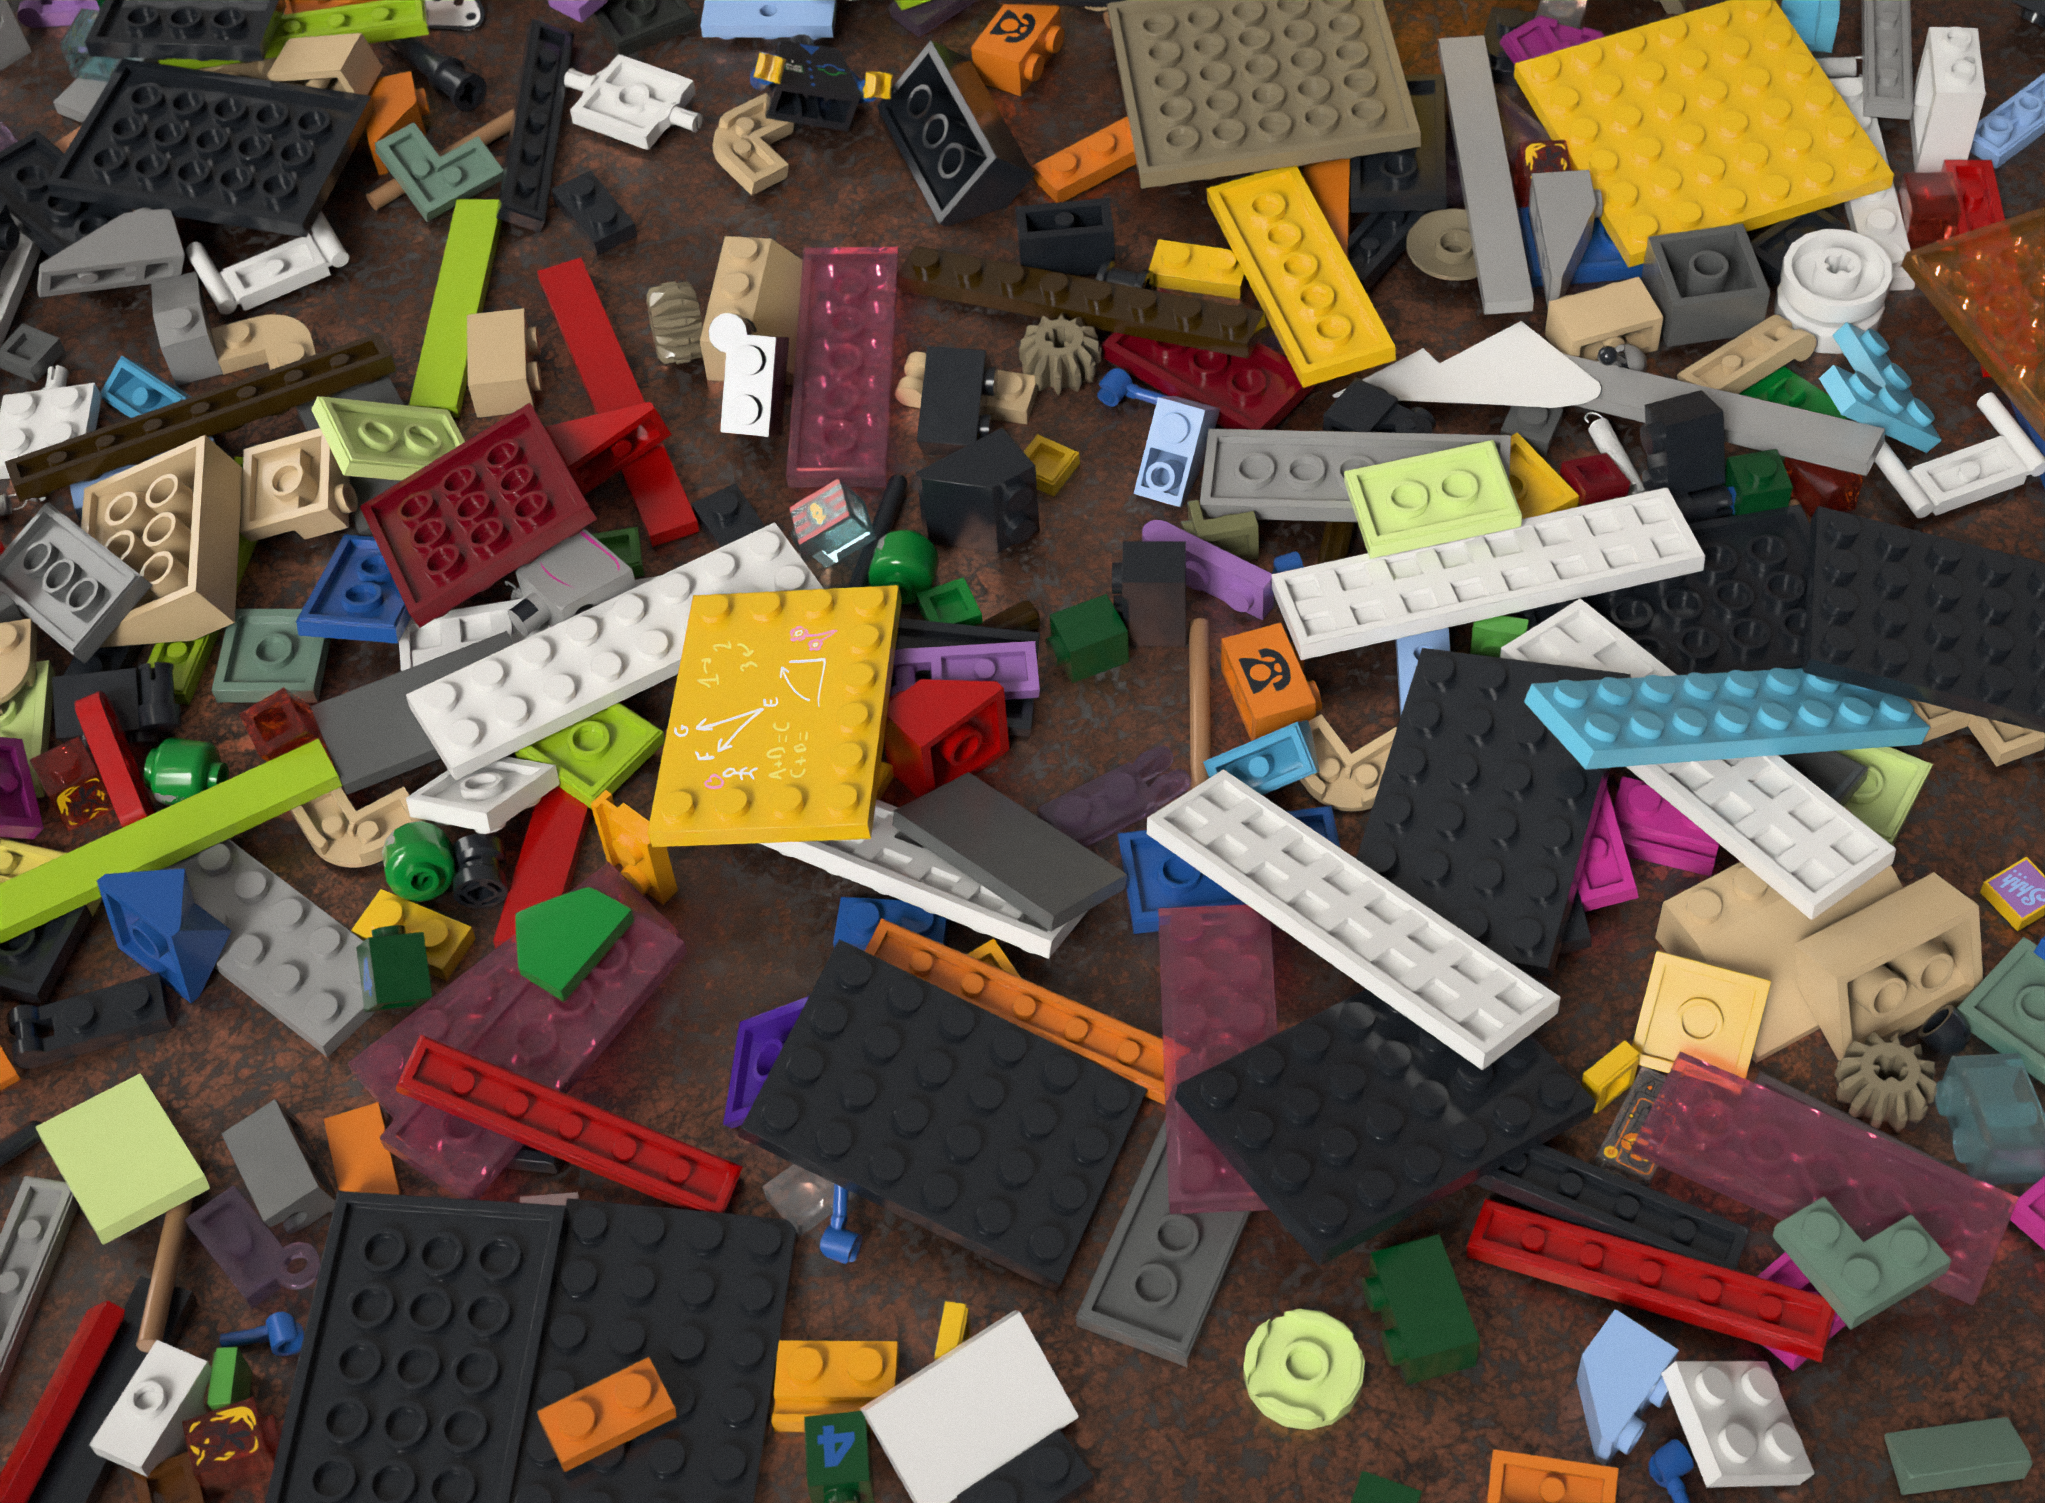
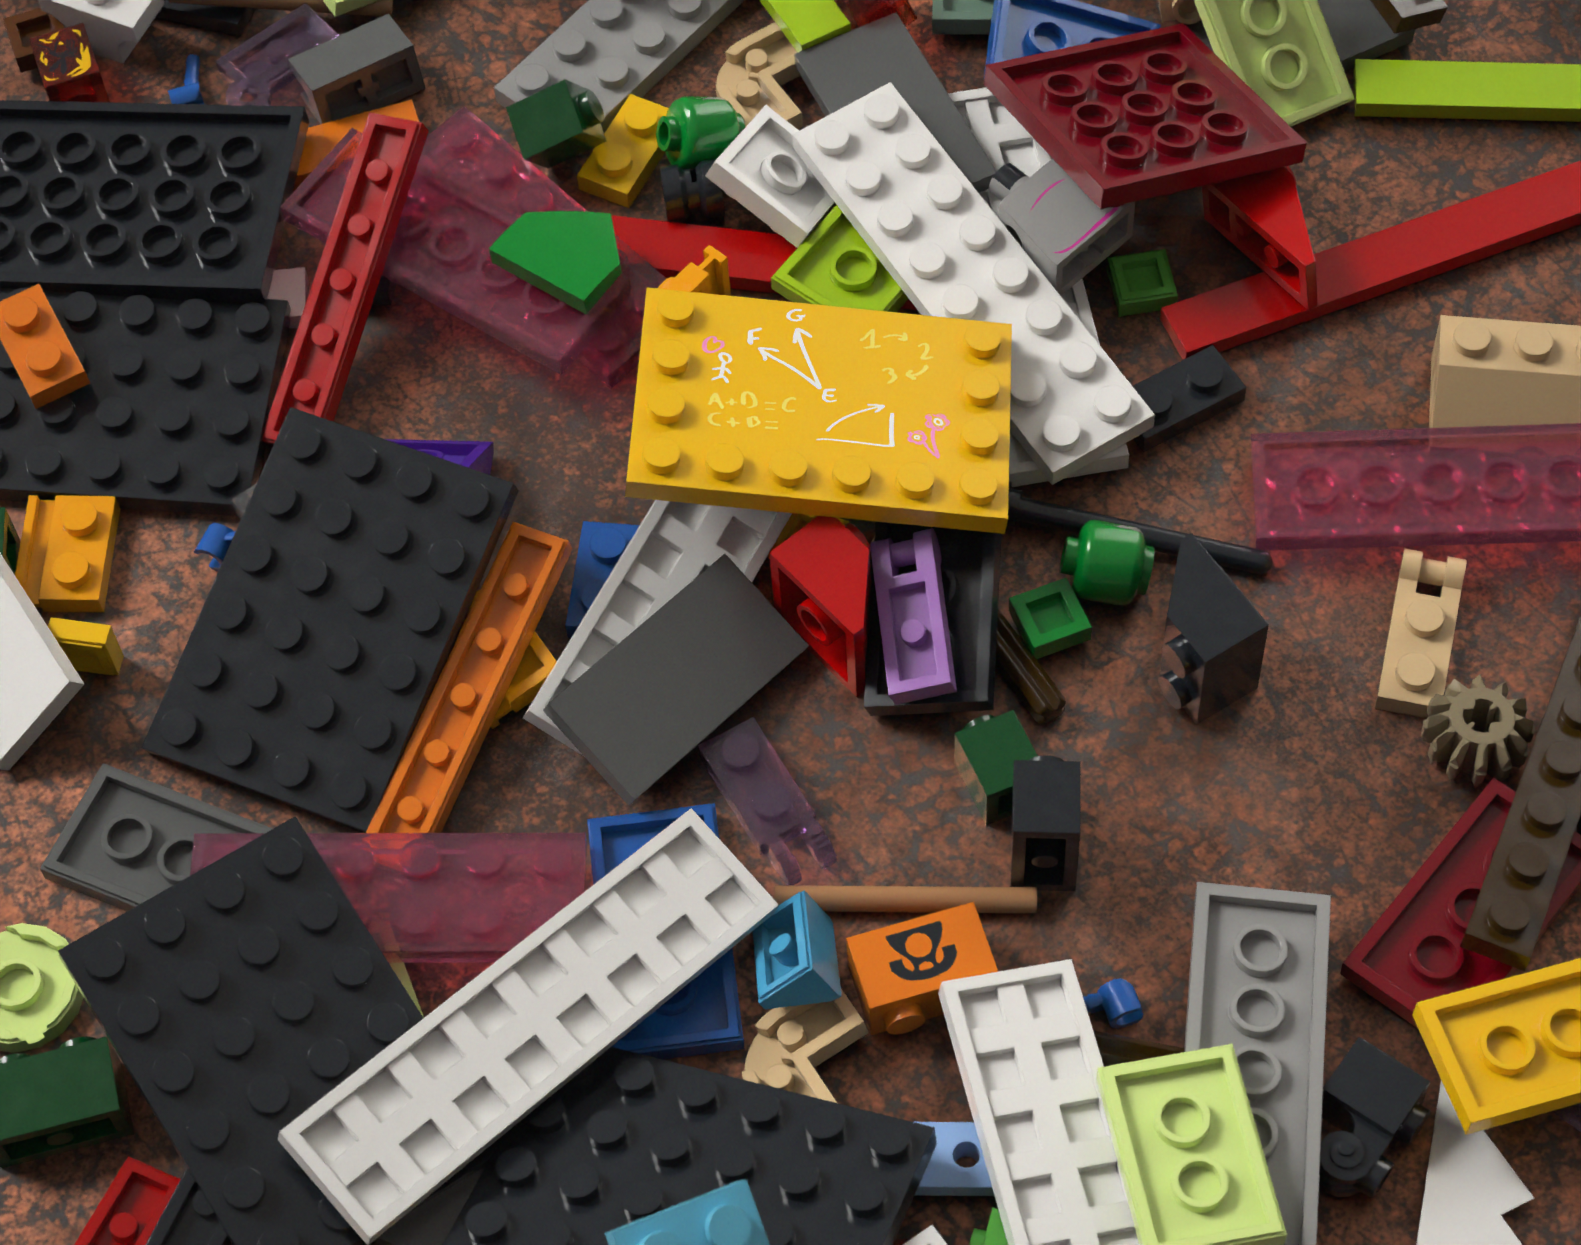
camera: 90 degrees right, 5 degrees up
bright green tile [207,1347,252,1428] -> none
tan brick [467,308,542,418] -> none
dark tan gear [646,281,703,364] -> none
hinge [708,313,789,437] -> none
clear light blue brick [789,478,876,568] -> none
black brick [917,346,998,456] -> none
yellow tile [1023,434,1080,496] -> none
blue hand [1097,368,1166,406] -> none
light blue slope [1134,396,1220,507] -> none
medium lavender plate [1142,520,1274,620] -> none
olive bracket [1180,500,1259,561] -> none

